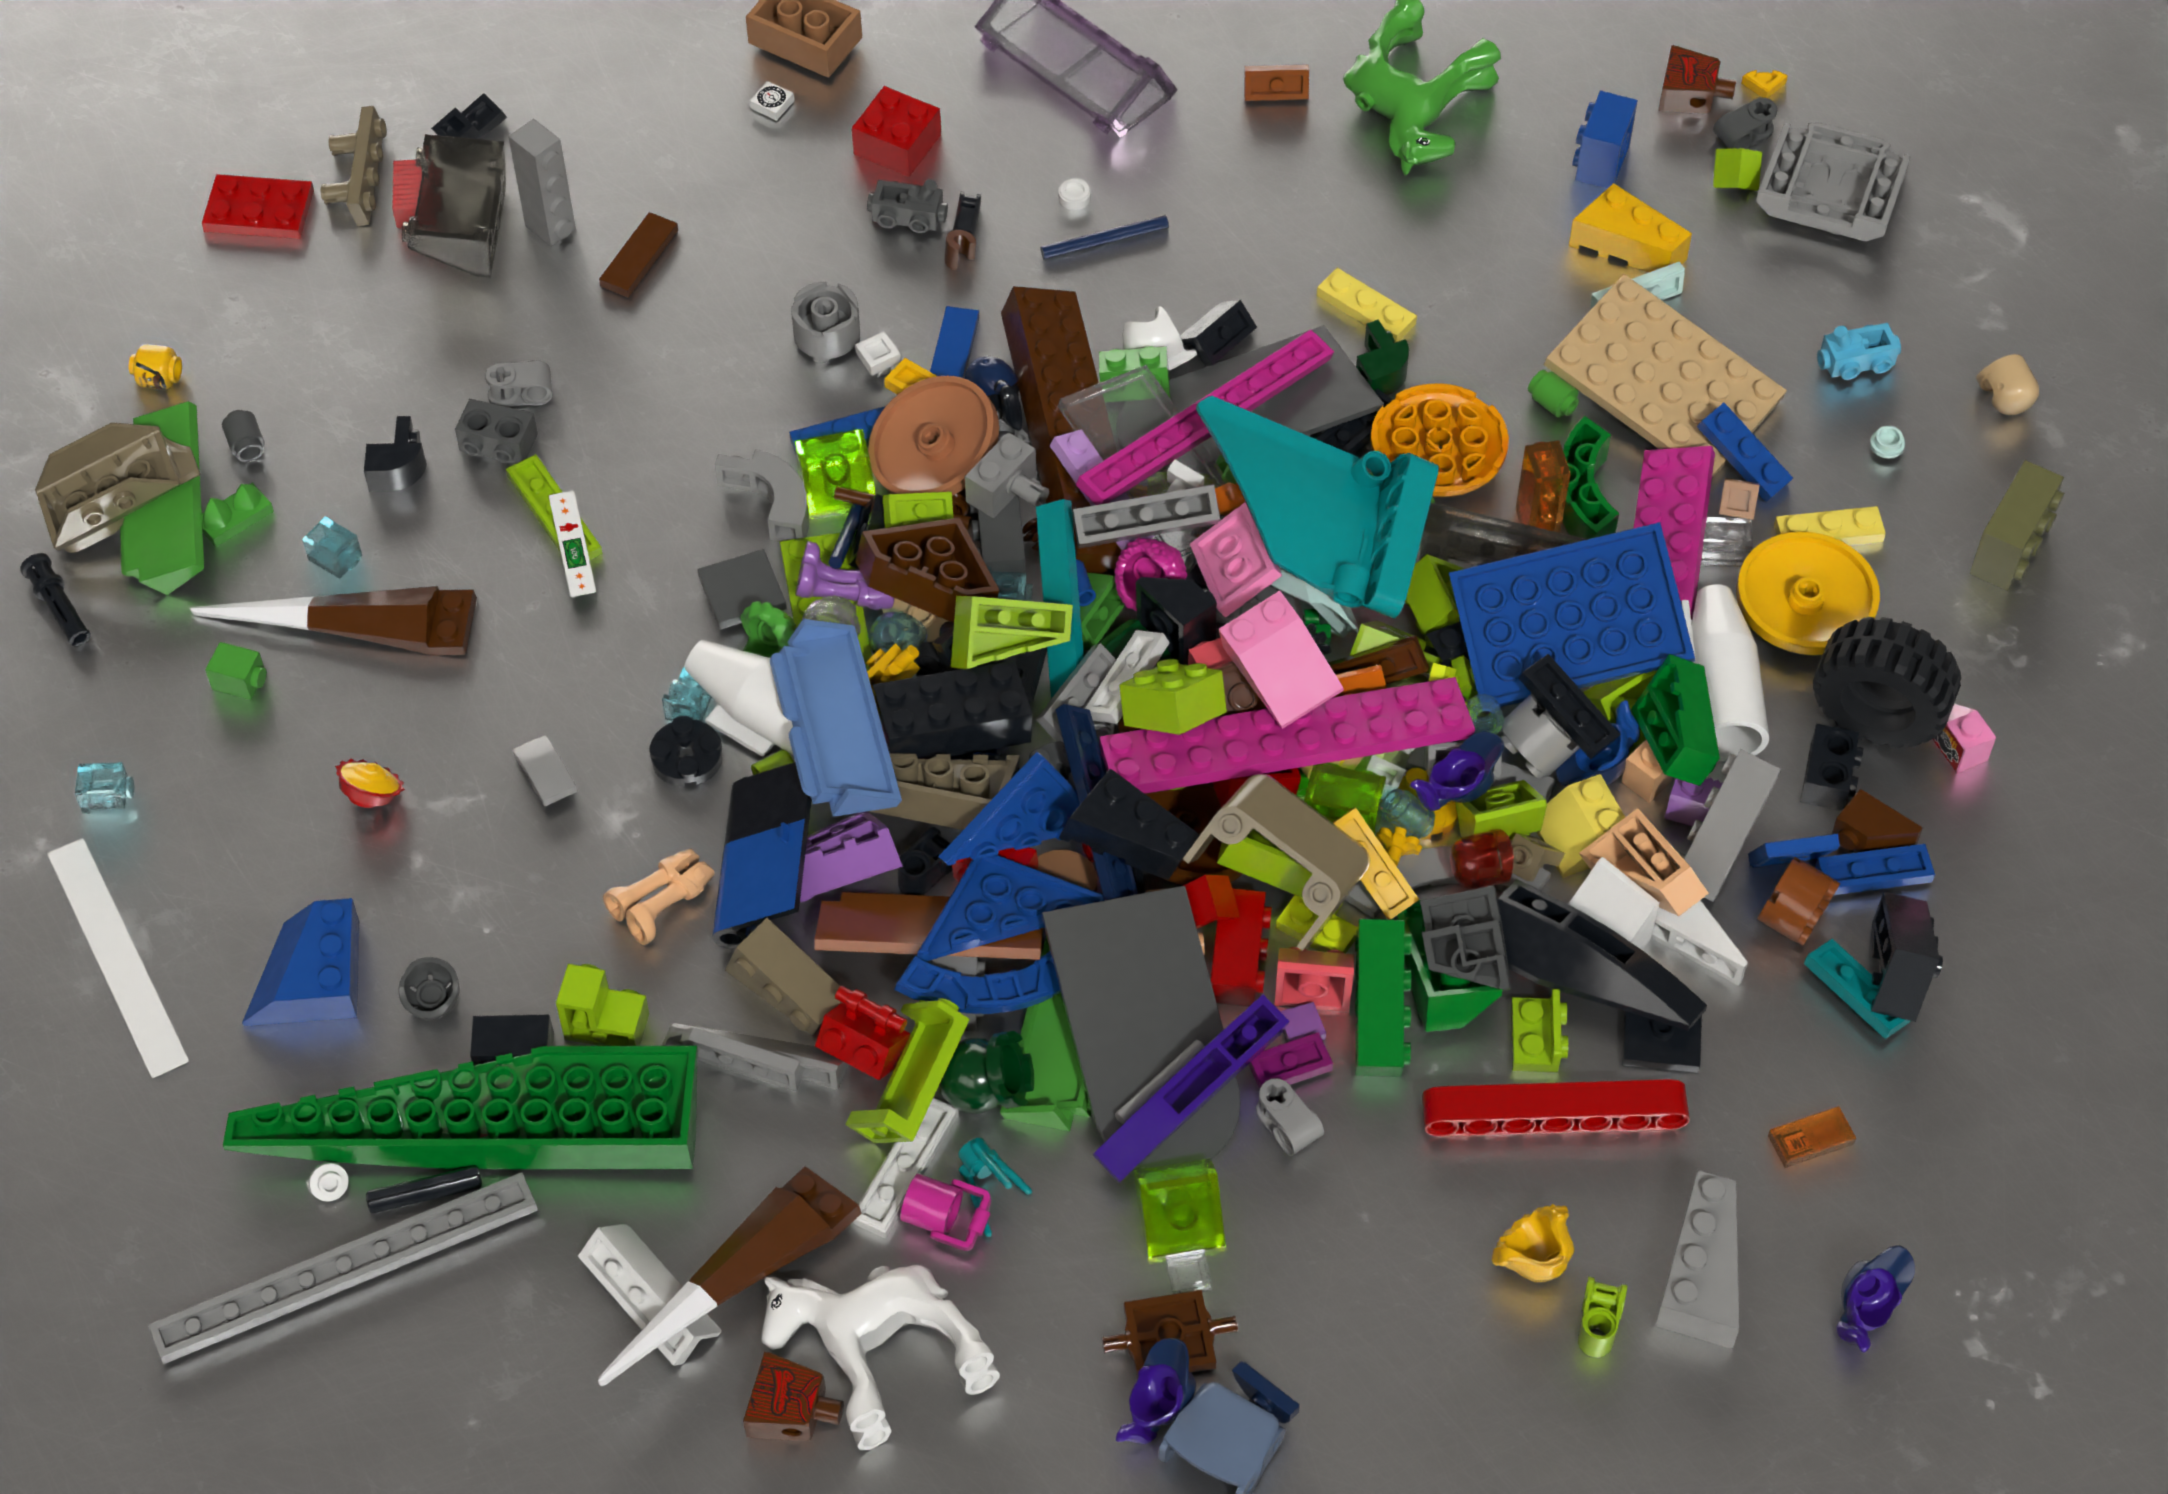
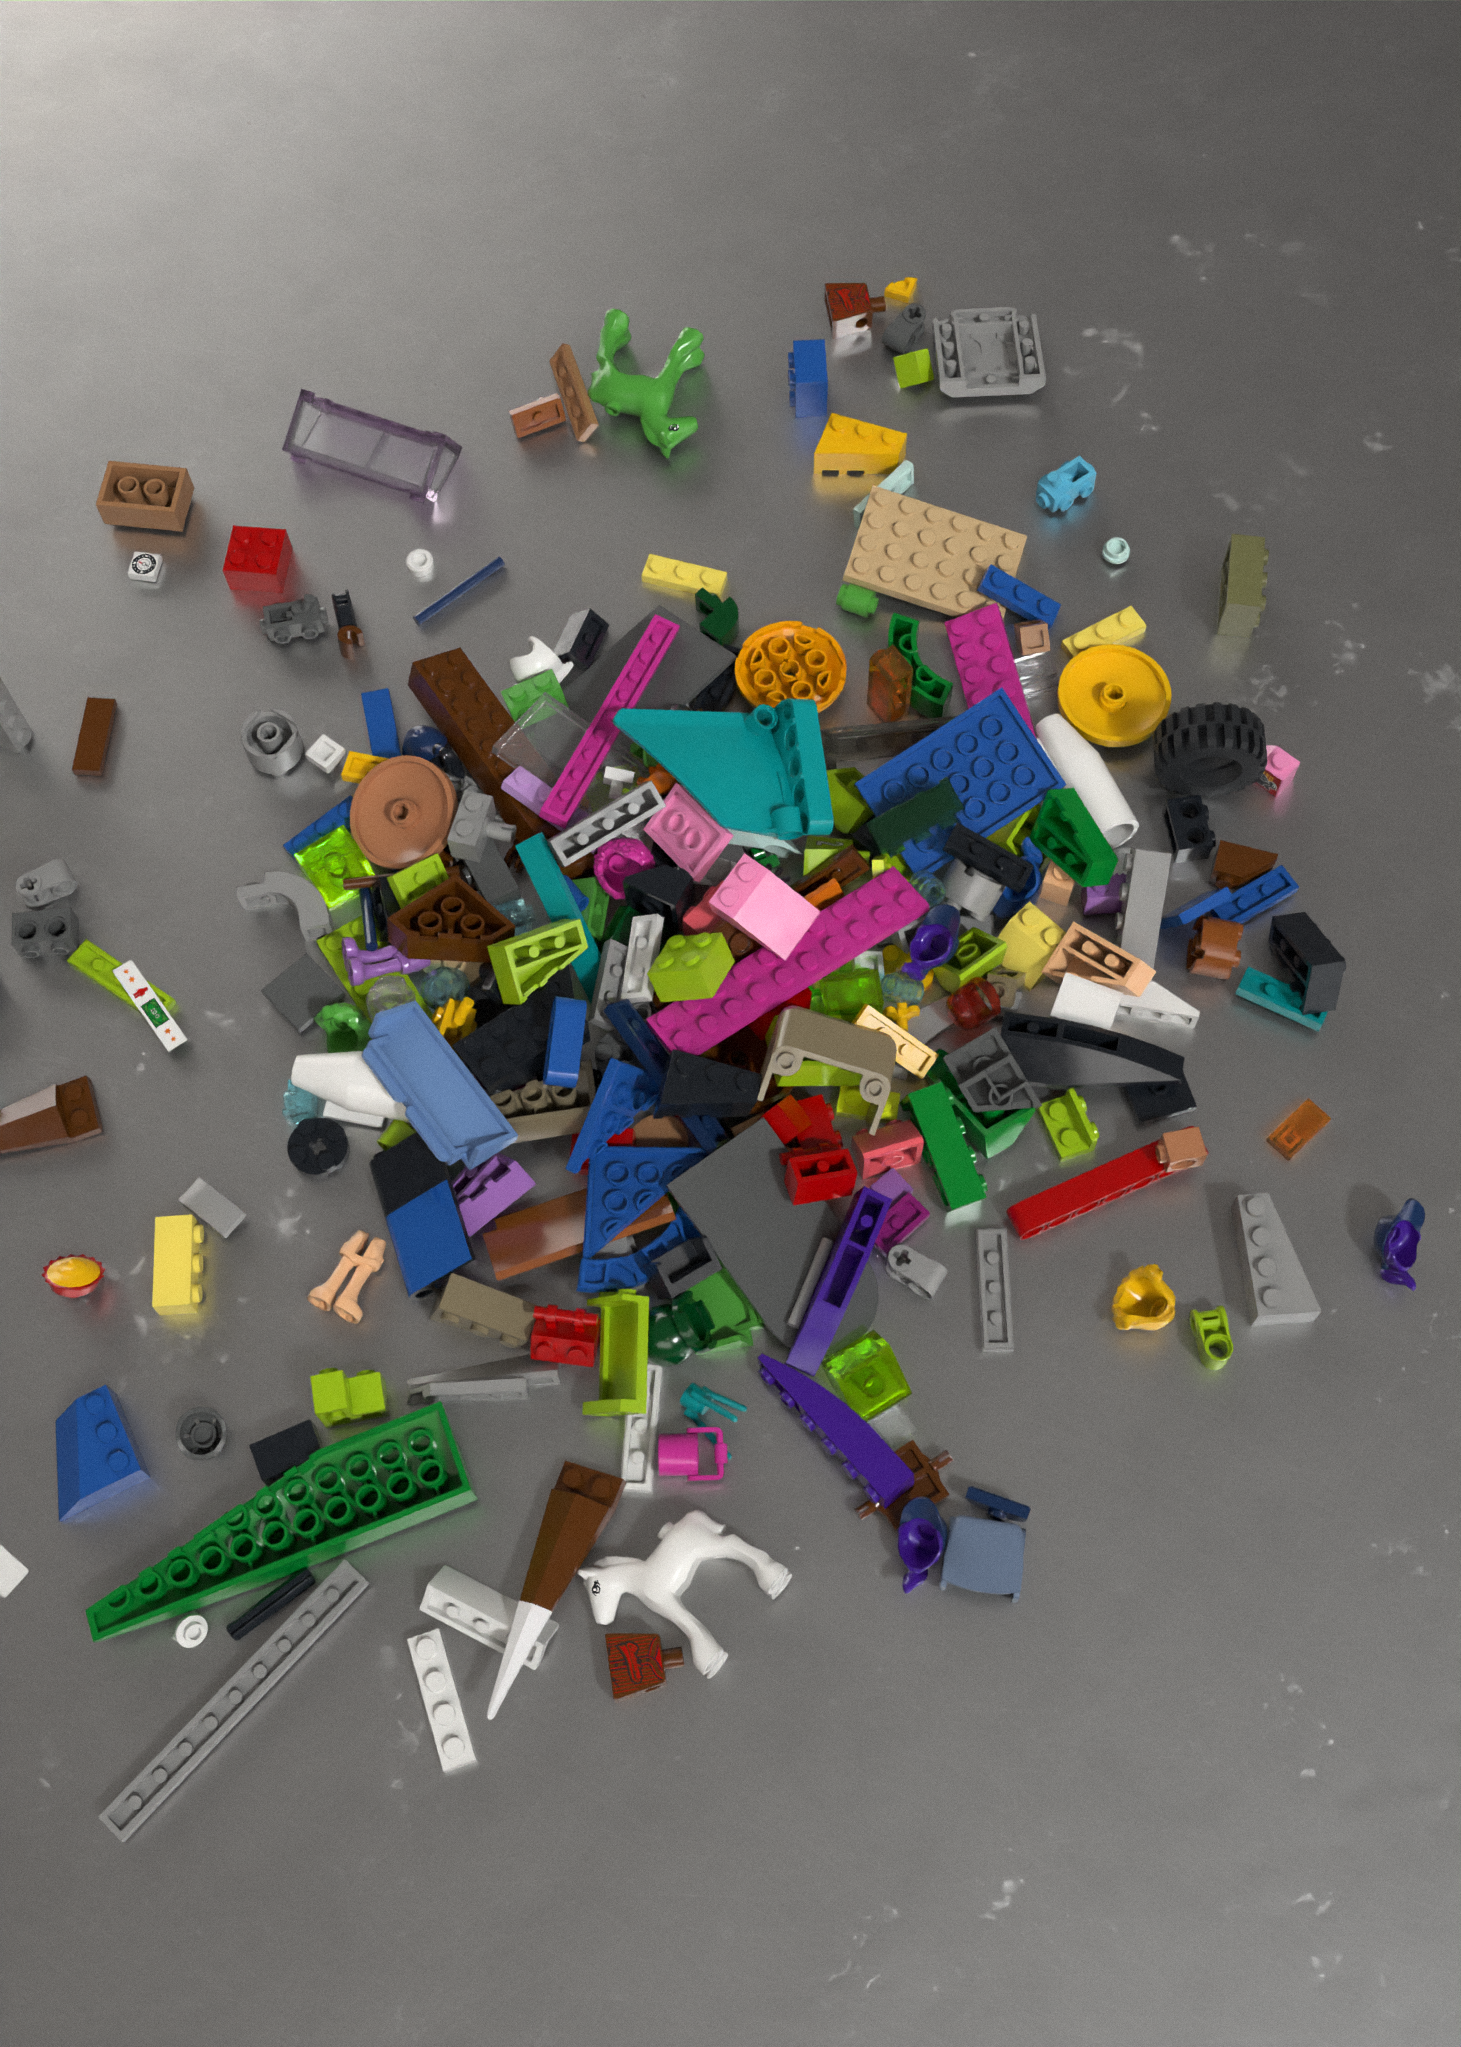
camera: 20 degrees left, 10 degrees up
black piece [898,827,953,895] -> none
tan helmet [1976,354,2039,415] -> none
none -> light yellow brick [152,1214,204,1315]
none -> white plate [407,1628,477,1772]
none -> blue beam [543,996,587,1089]
none -> medium nougat tile [549,343,599,442]
none -> black panel [643,1235,722,1300]
none -> dark purple slope [757,1354,914,1509]
none -> red brick [779,1142,858,1206]
none -> clear green wedge [865,777,964,858]
none -> light grey tile [975,1228,1014,1352]
none -> nougat brick [1155,1127,1207,1173]

